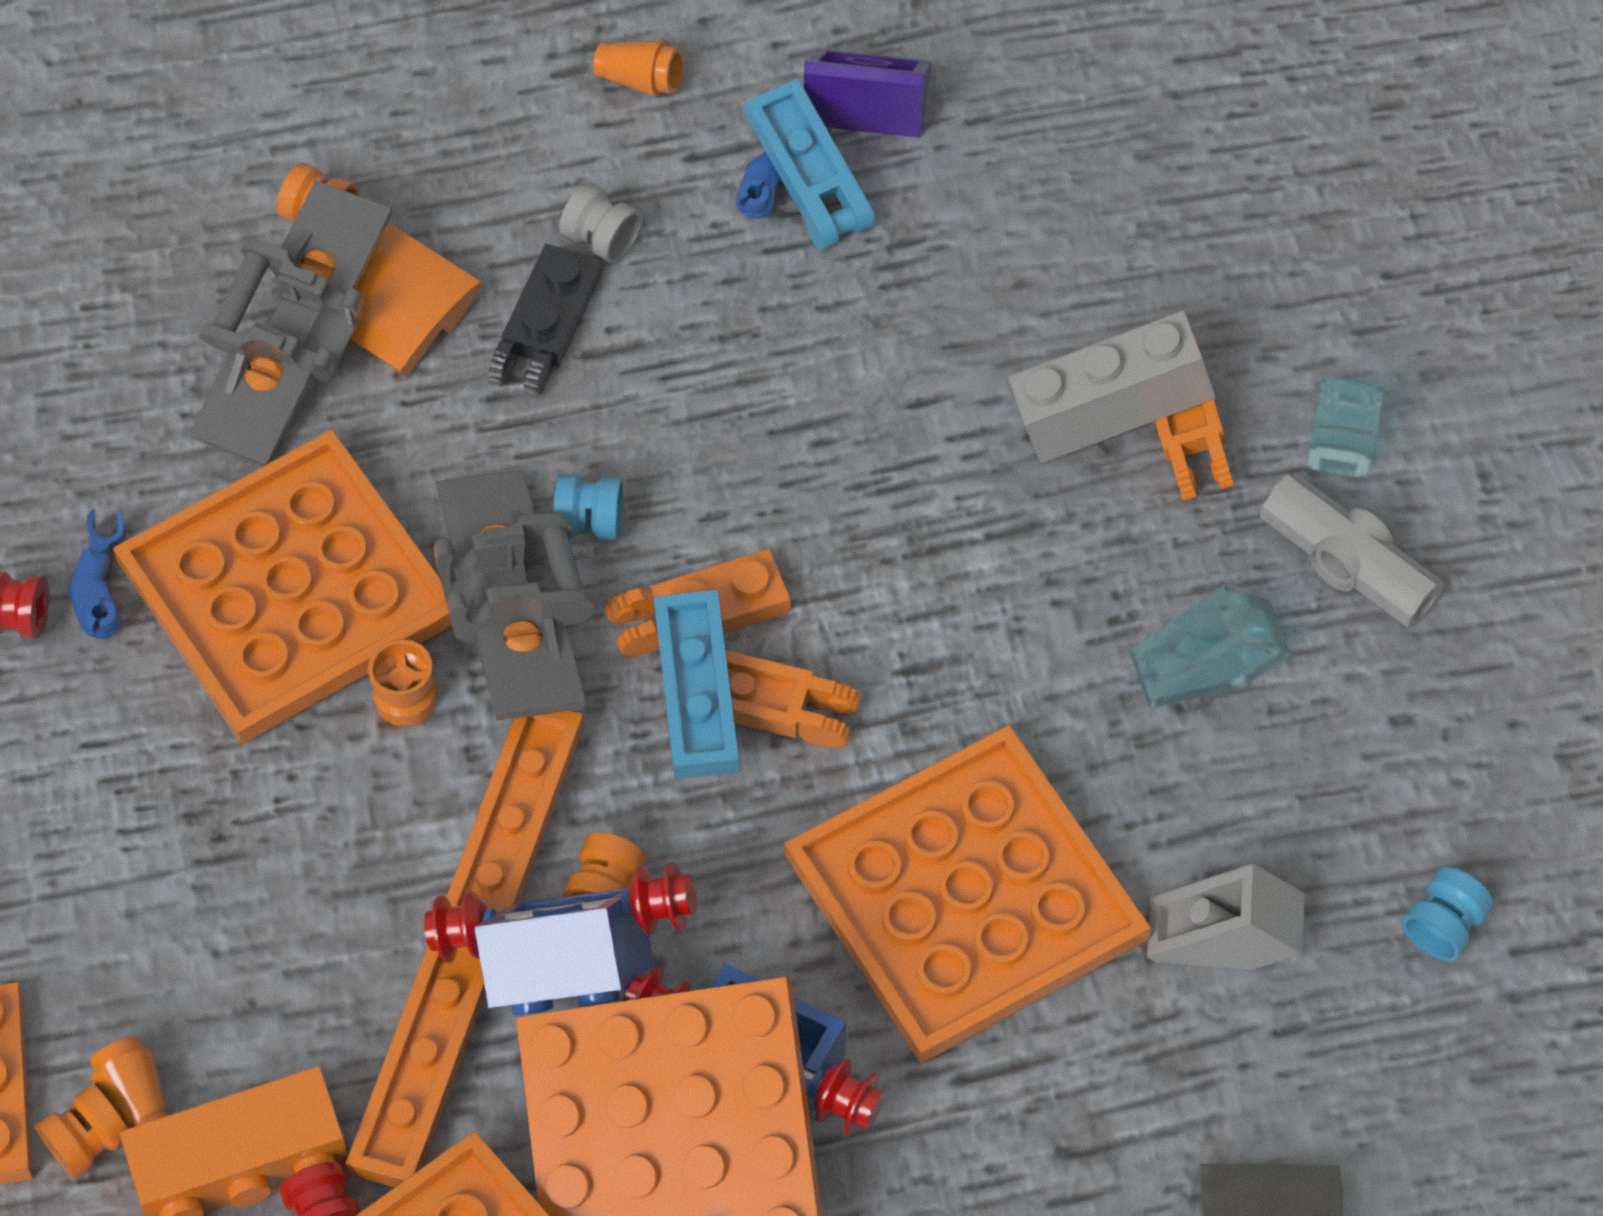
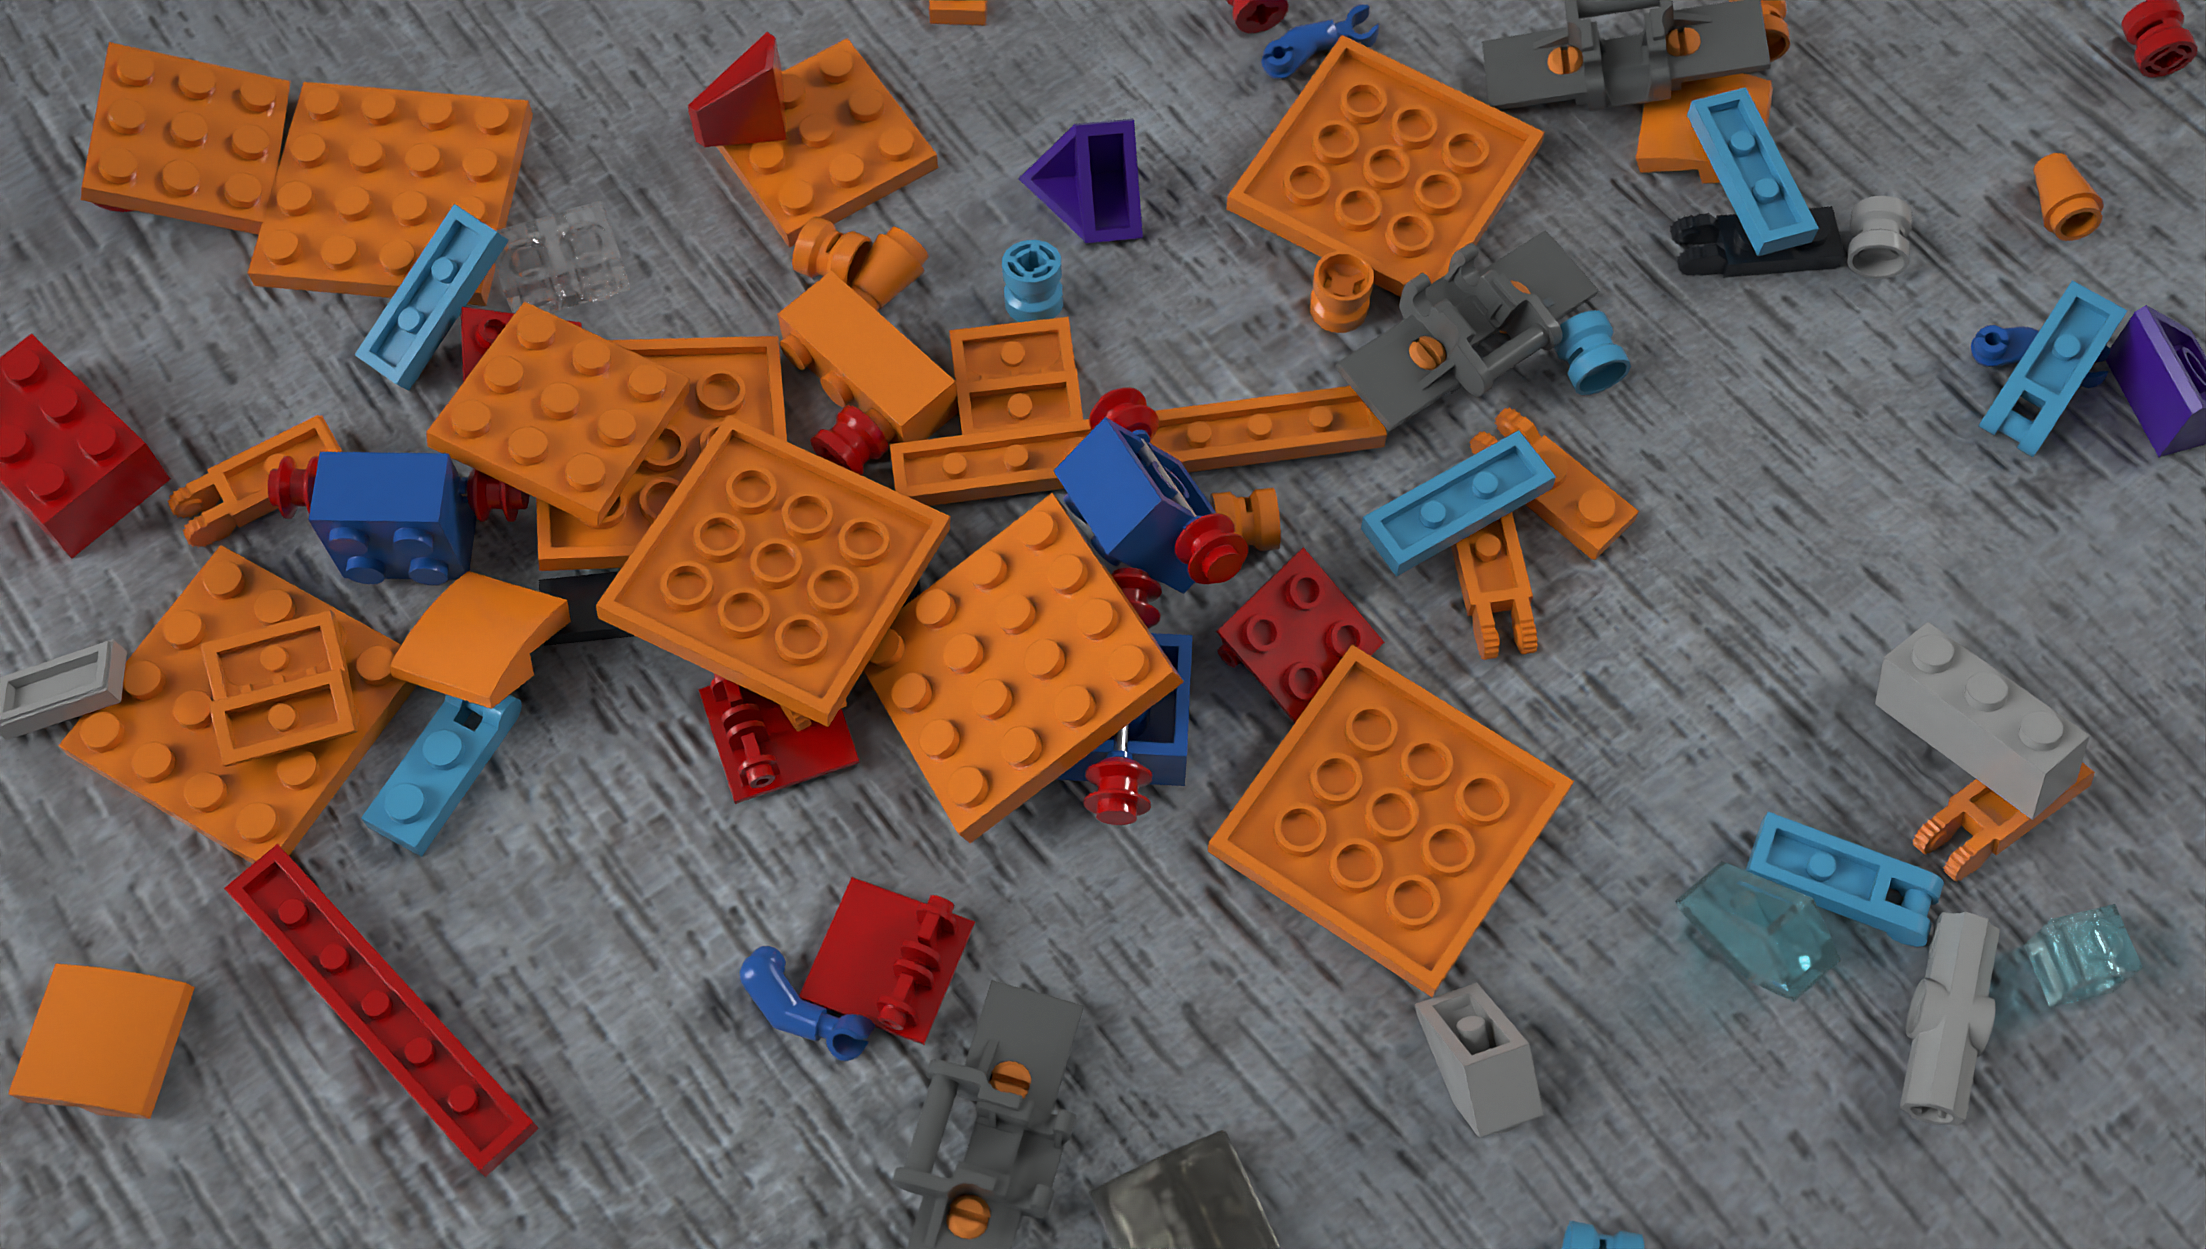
camera: 65 degrees right, 5 degrees up
none -> orange slope [949,317,1083,435]
none -> dark azure wheel [1002,240,1063,322]
none -> dark purple slope [1018,119,1143,243]
none -> red hinge [1215,547,1385,723]
none -> dark azure plate [1687,87,1819,256]
none -> dark azure plate [1743,812,1944,947]

